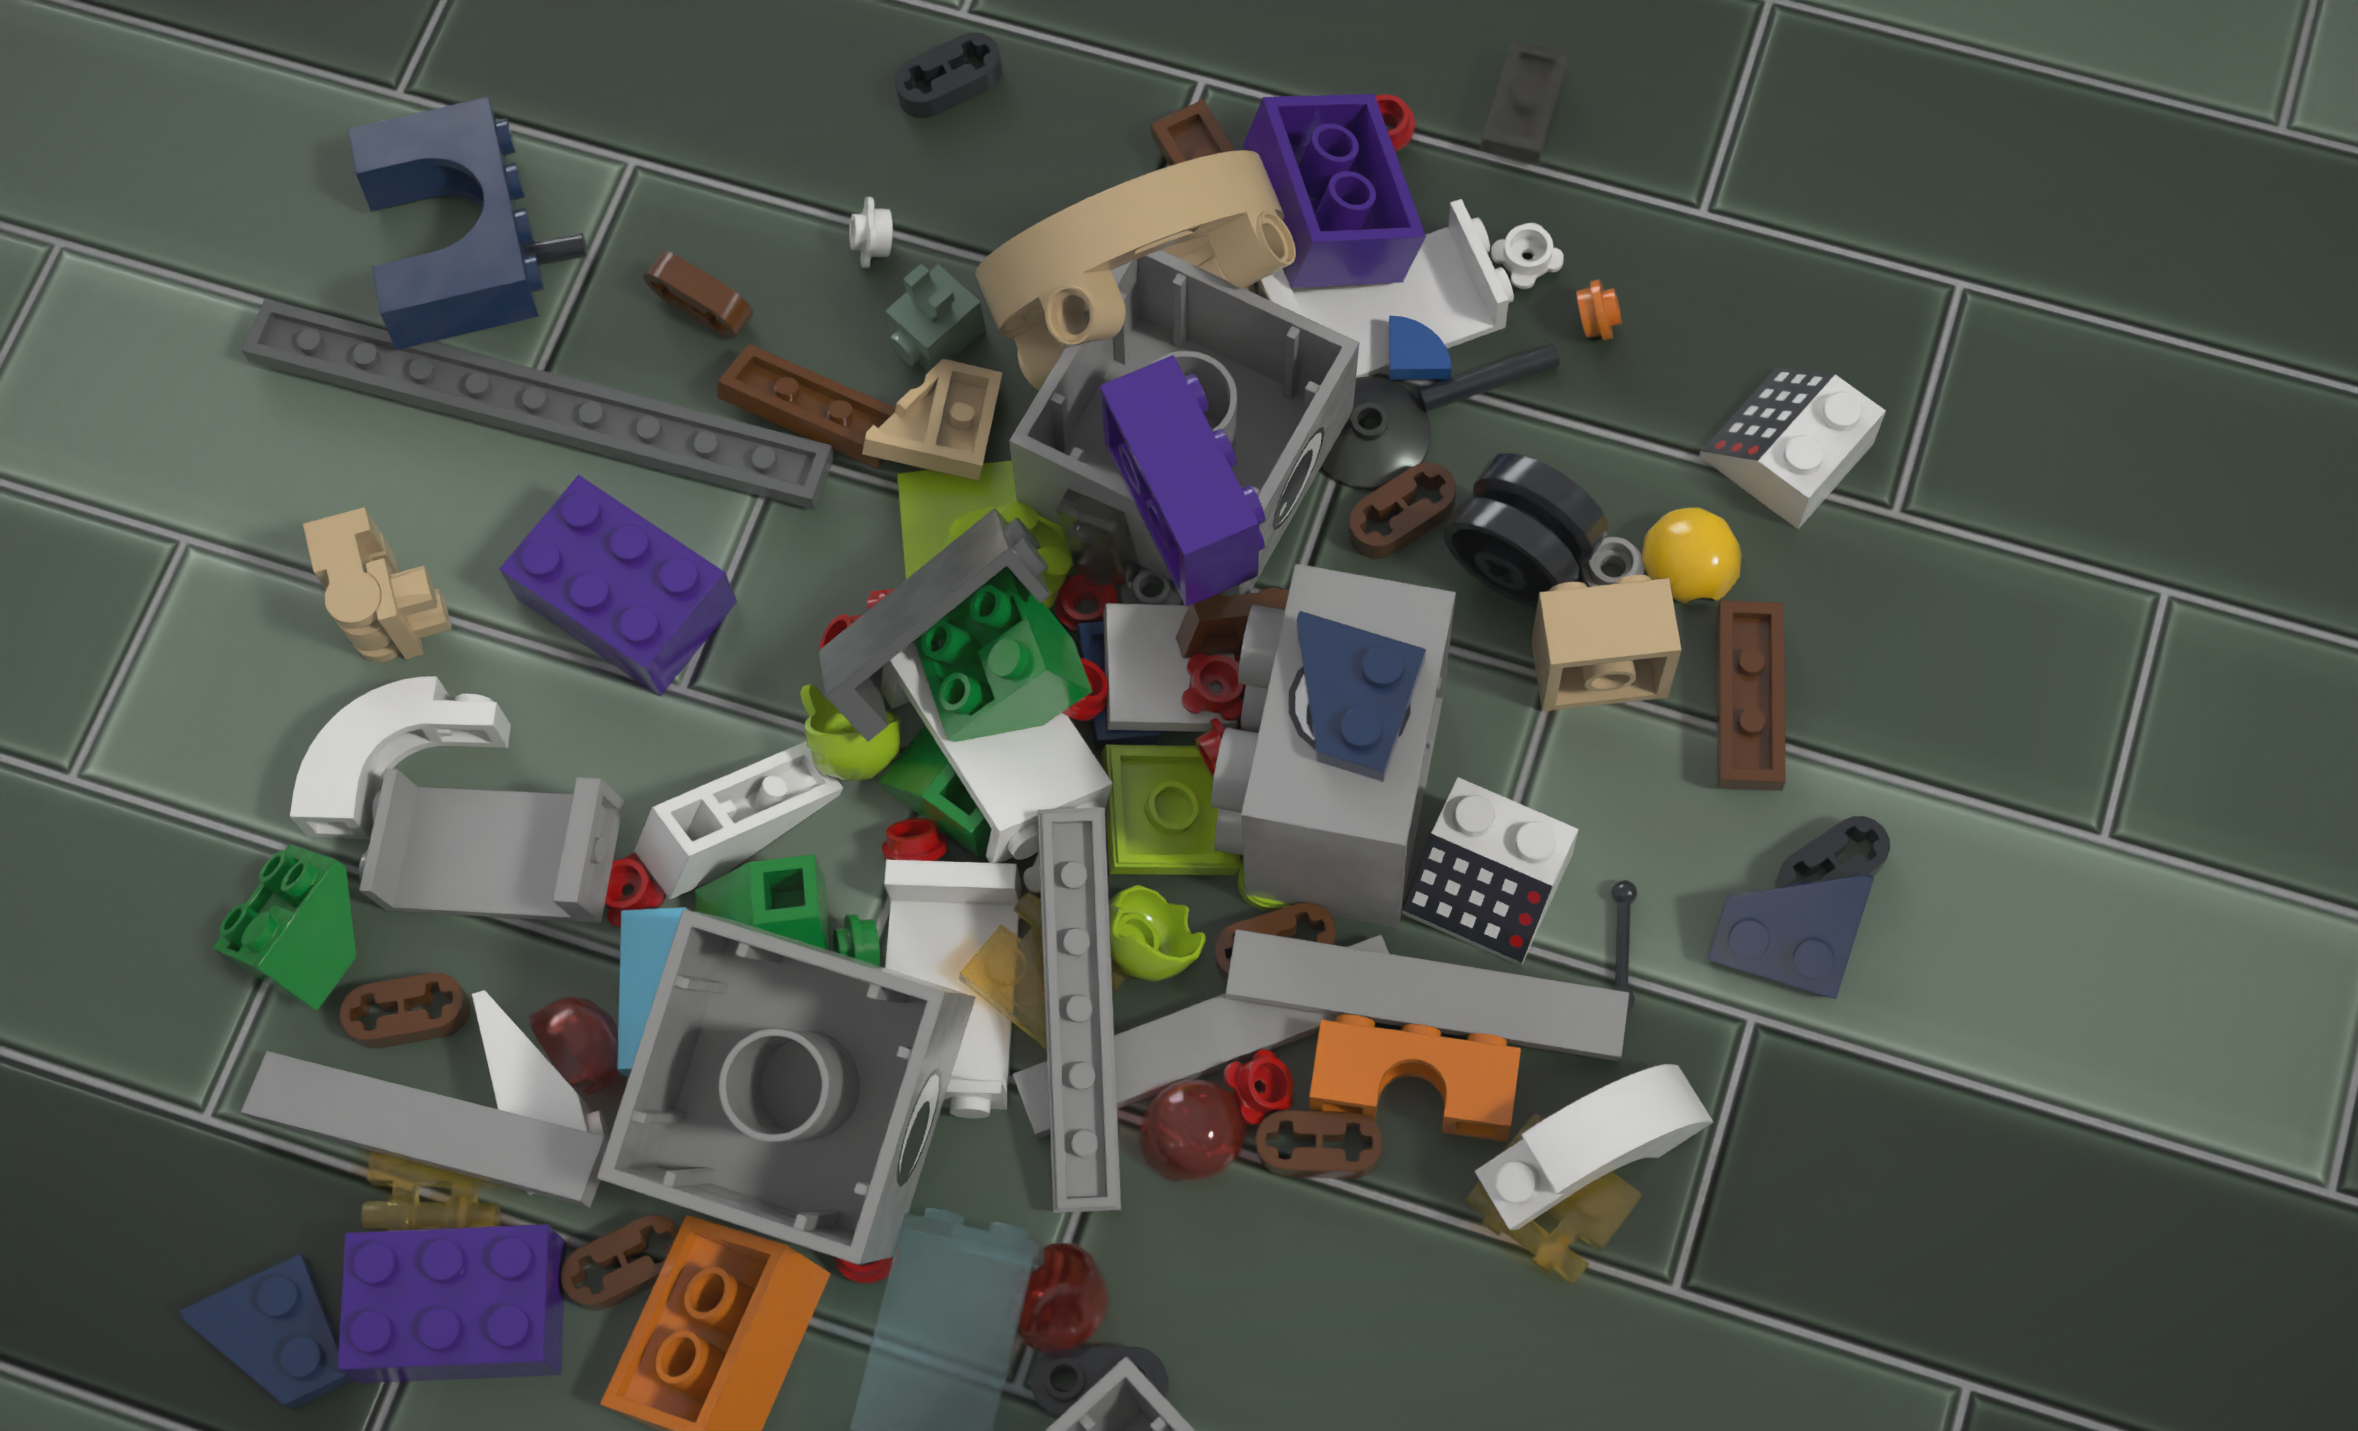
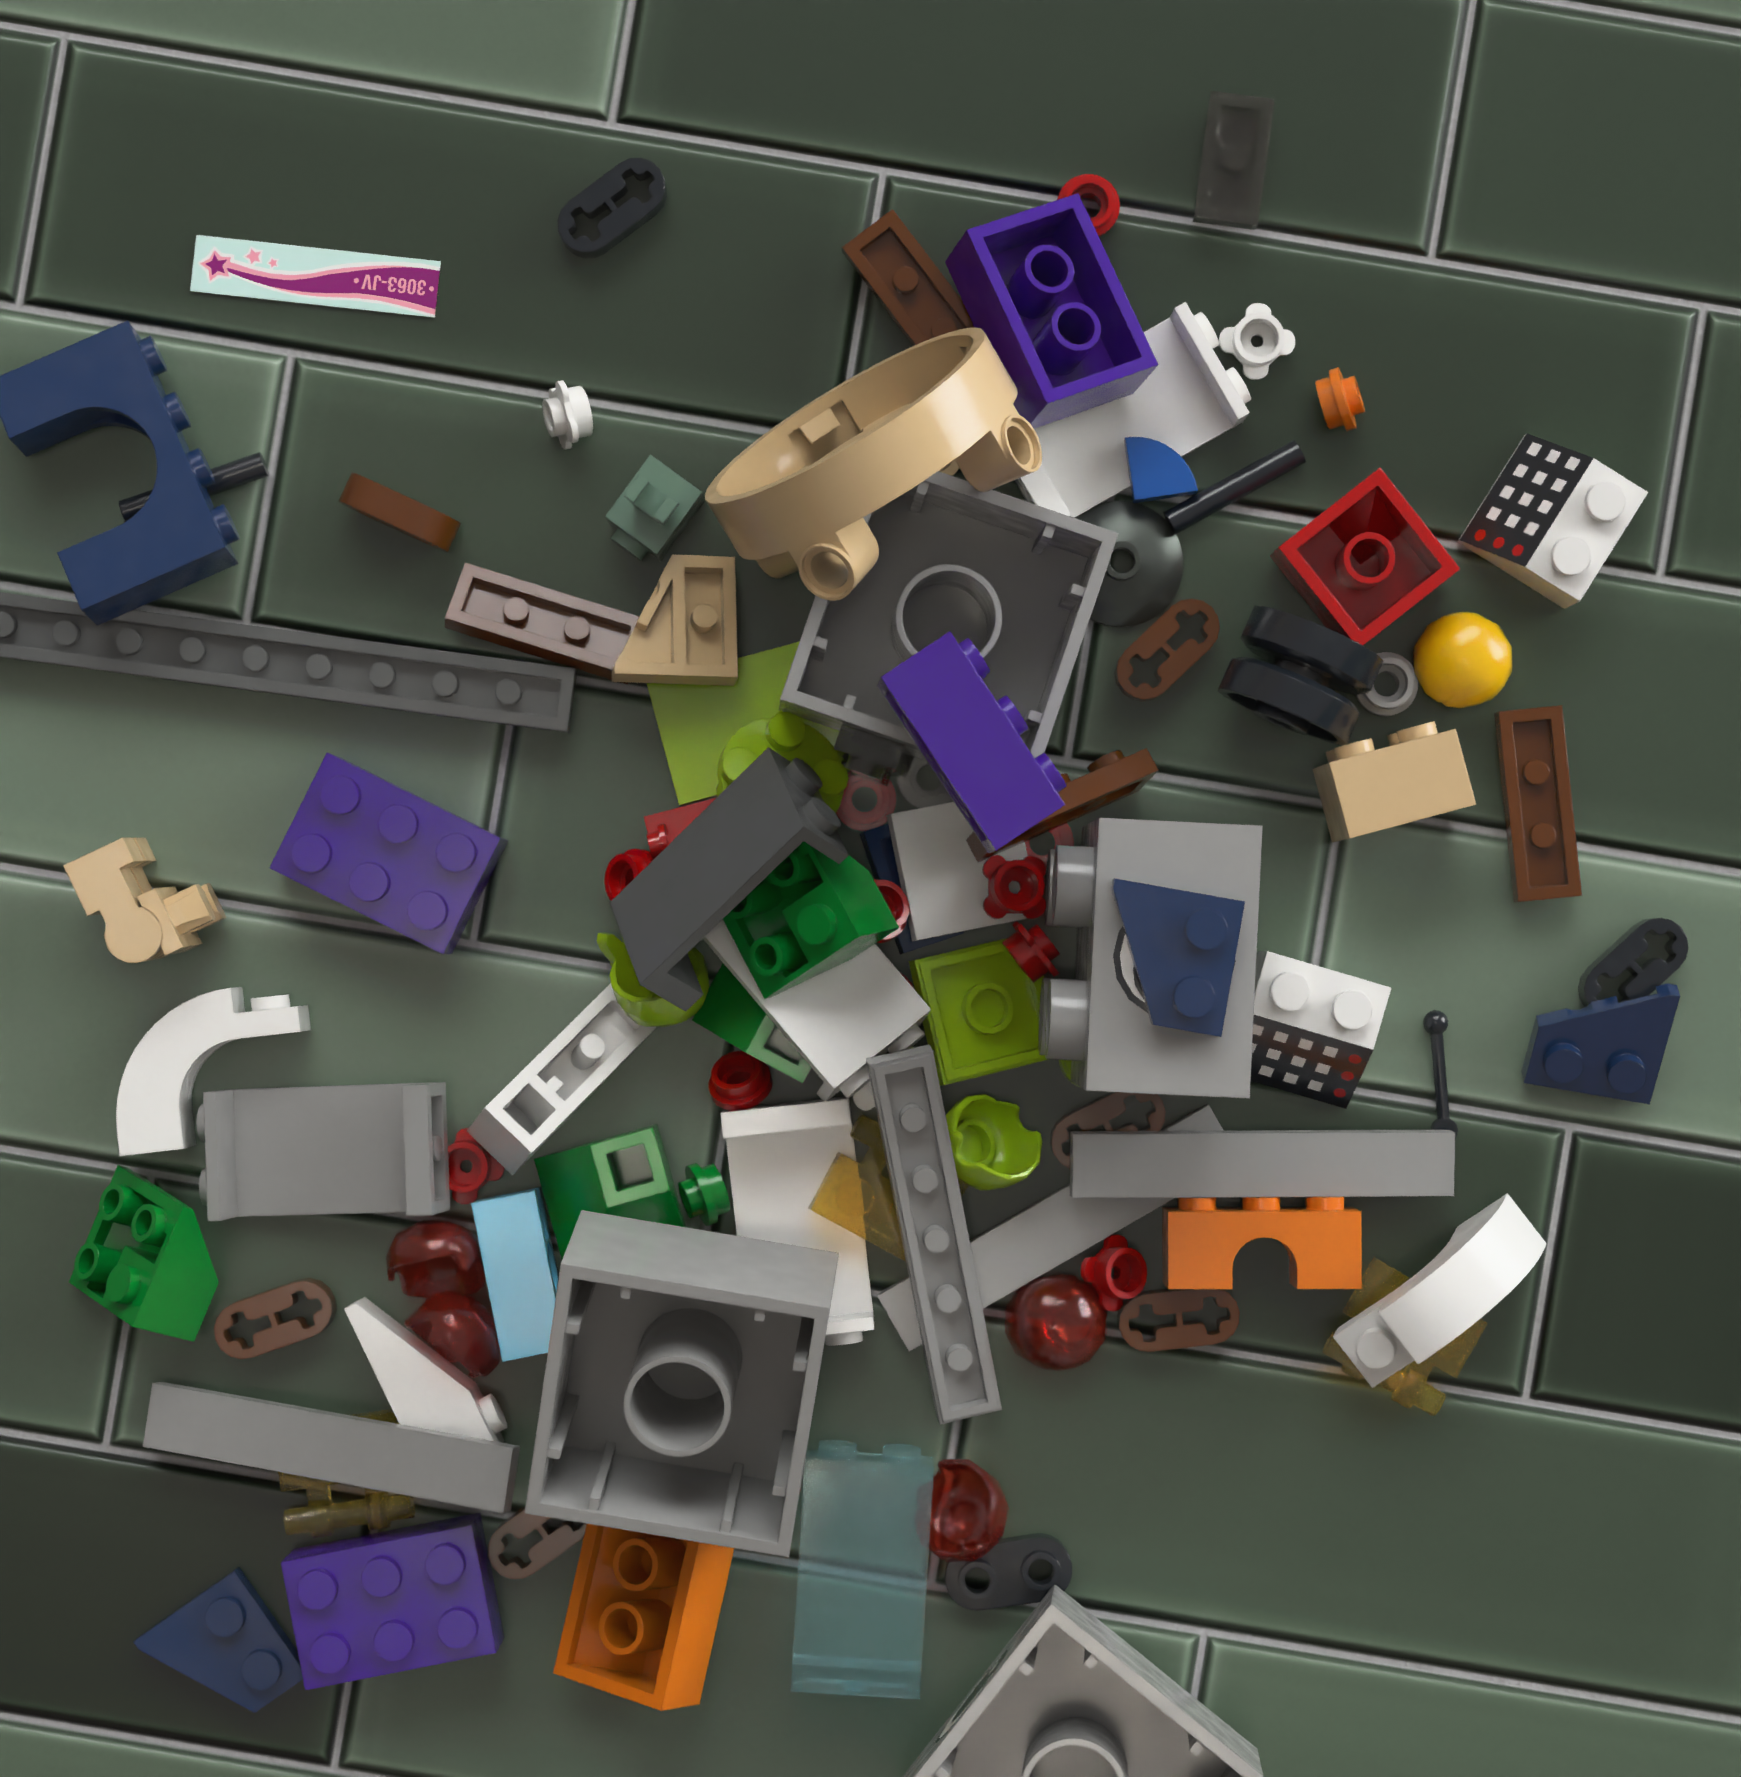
camera: 15 degrees left, 20 degrees up
none -> sticker [190,235,441,318]
none -> clear red hair [386,1219,485,1299]
none -> red slope [1270,468,1460,645]

